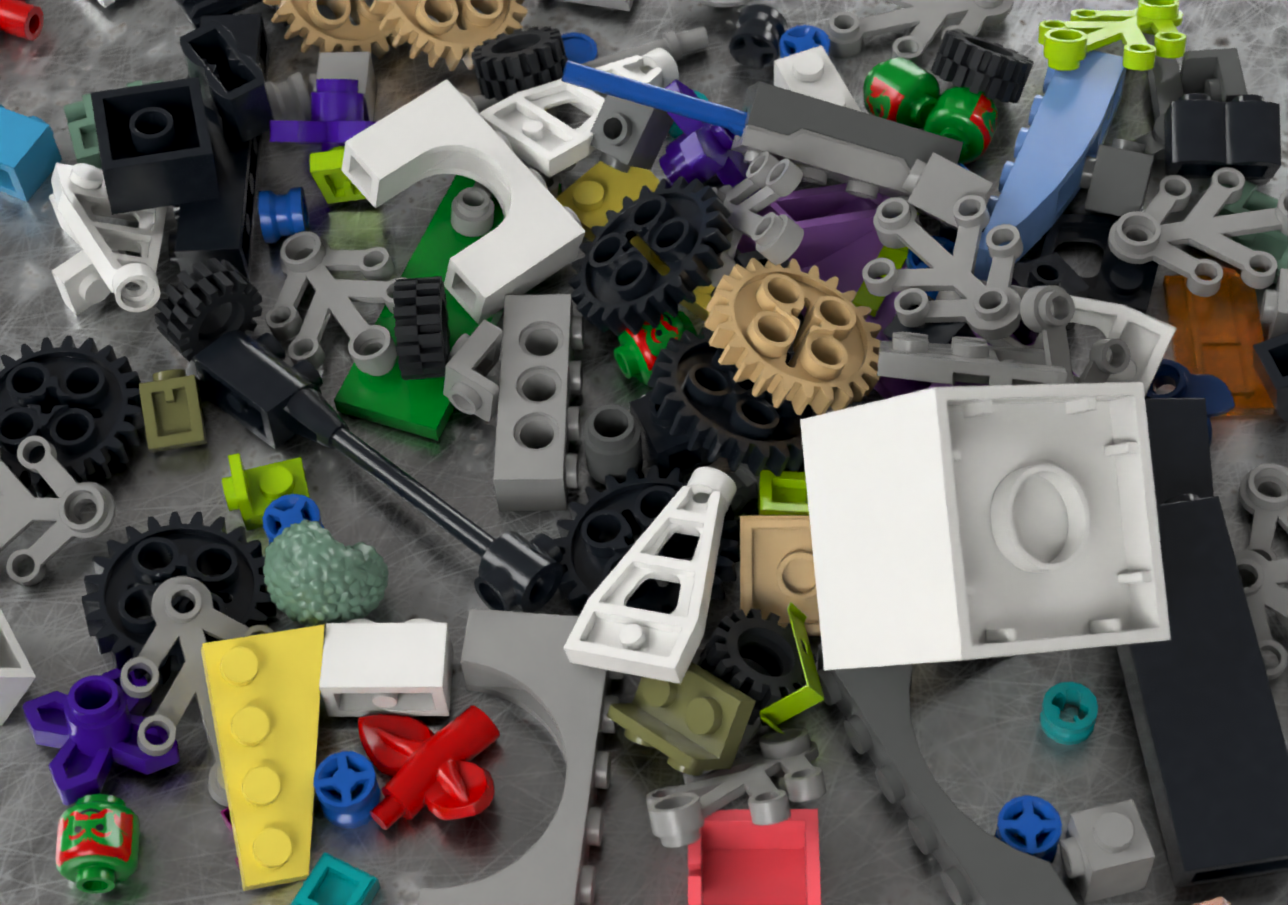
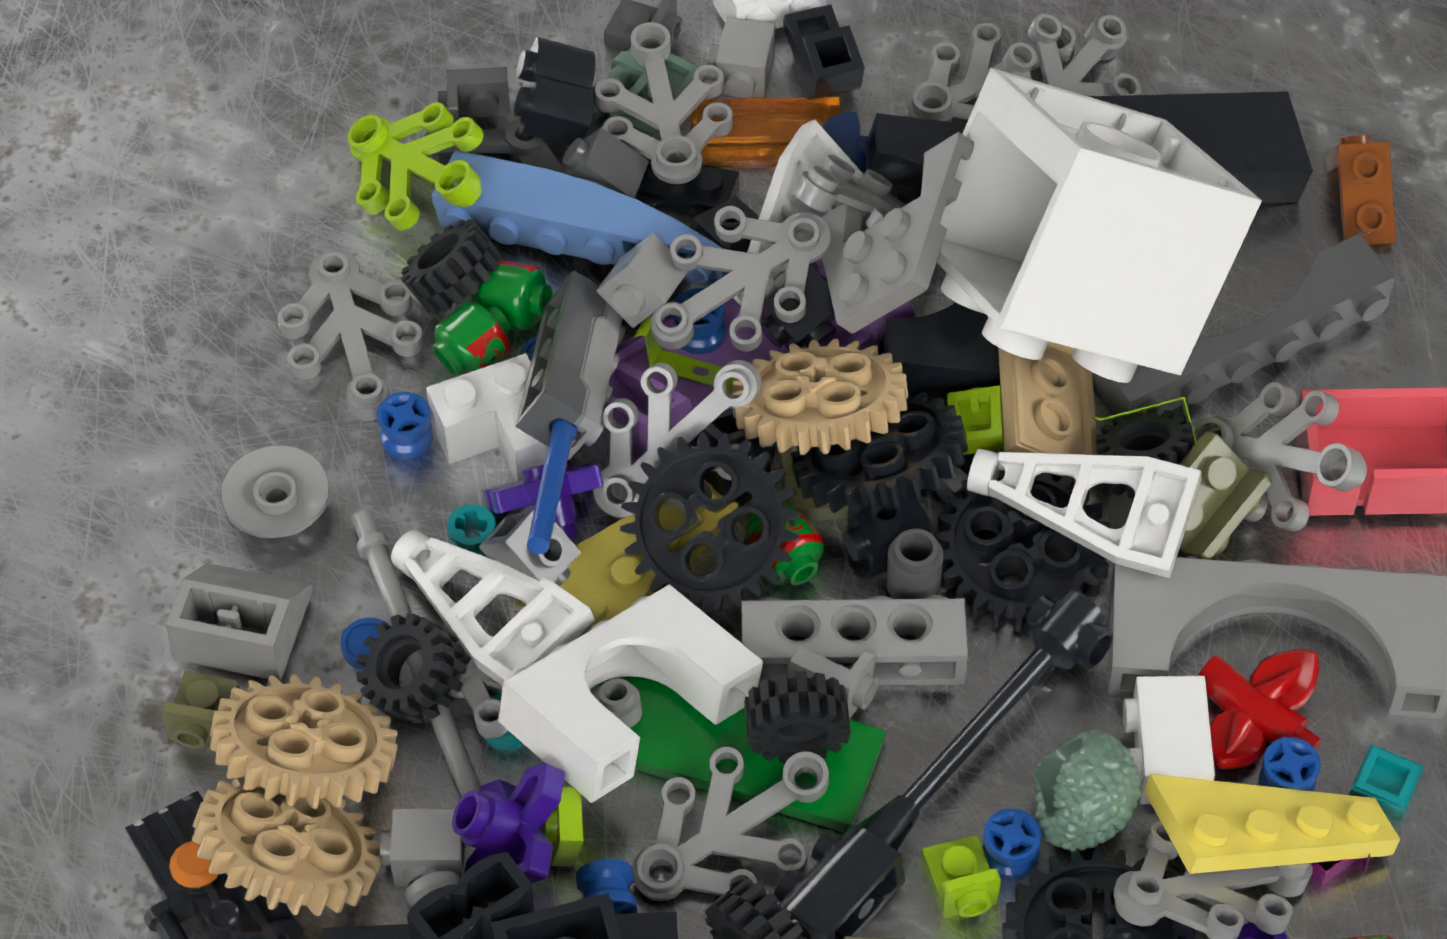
camera: 95 degrees left, 0 degrees up
black wheel [729,4,787,70] -> none
blue wheel [995,795,1062,864] -> none
light grey brick [1059,798,1155,904] -> none

